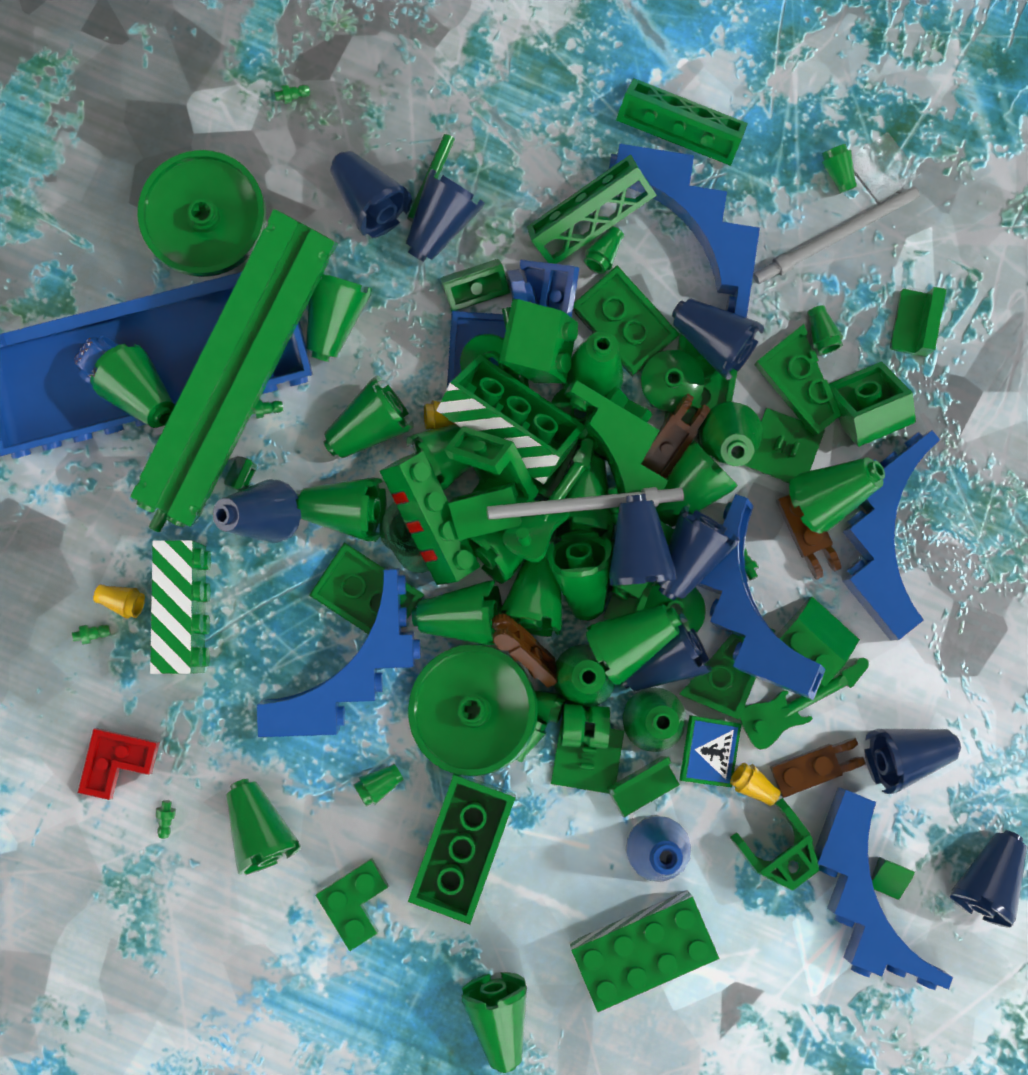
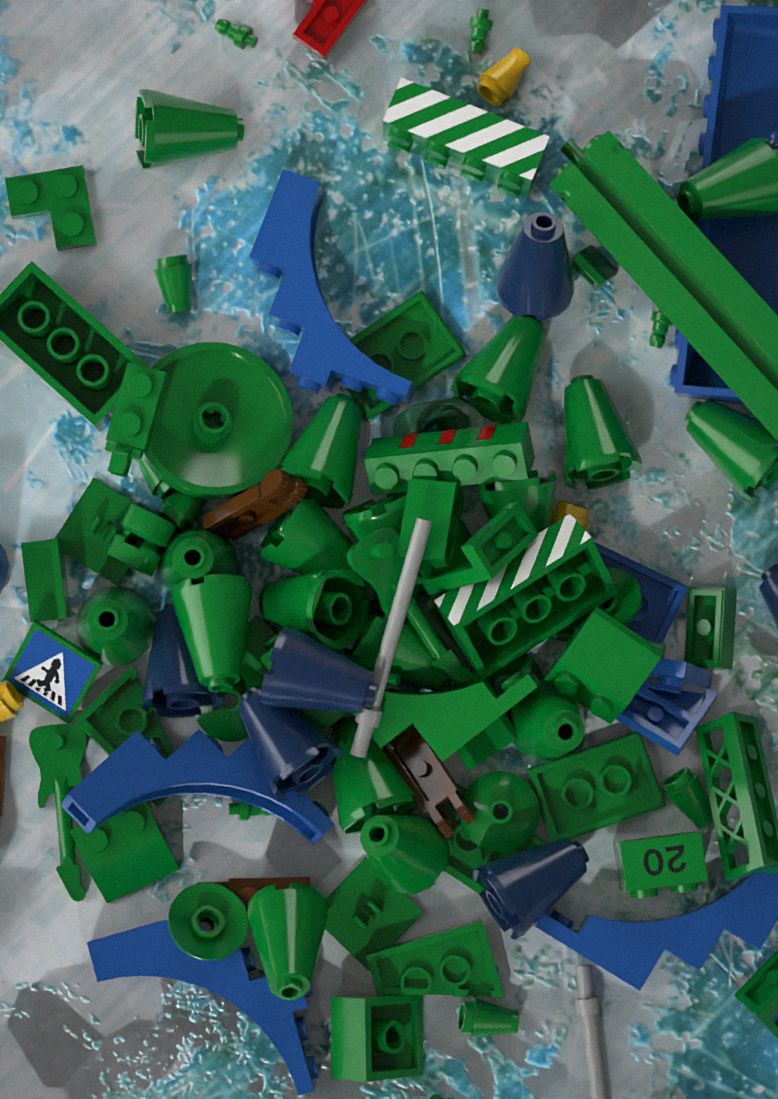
camera: 115 degrees right, 0 degrees up
none -> green hinge [105,362,168,478]
none -> green dish [168,883,249,961]
none -> green brick [613,831,708,899]

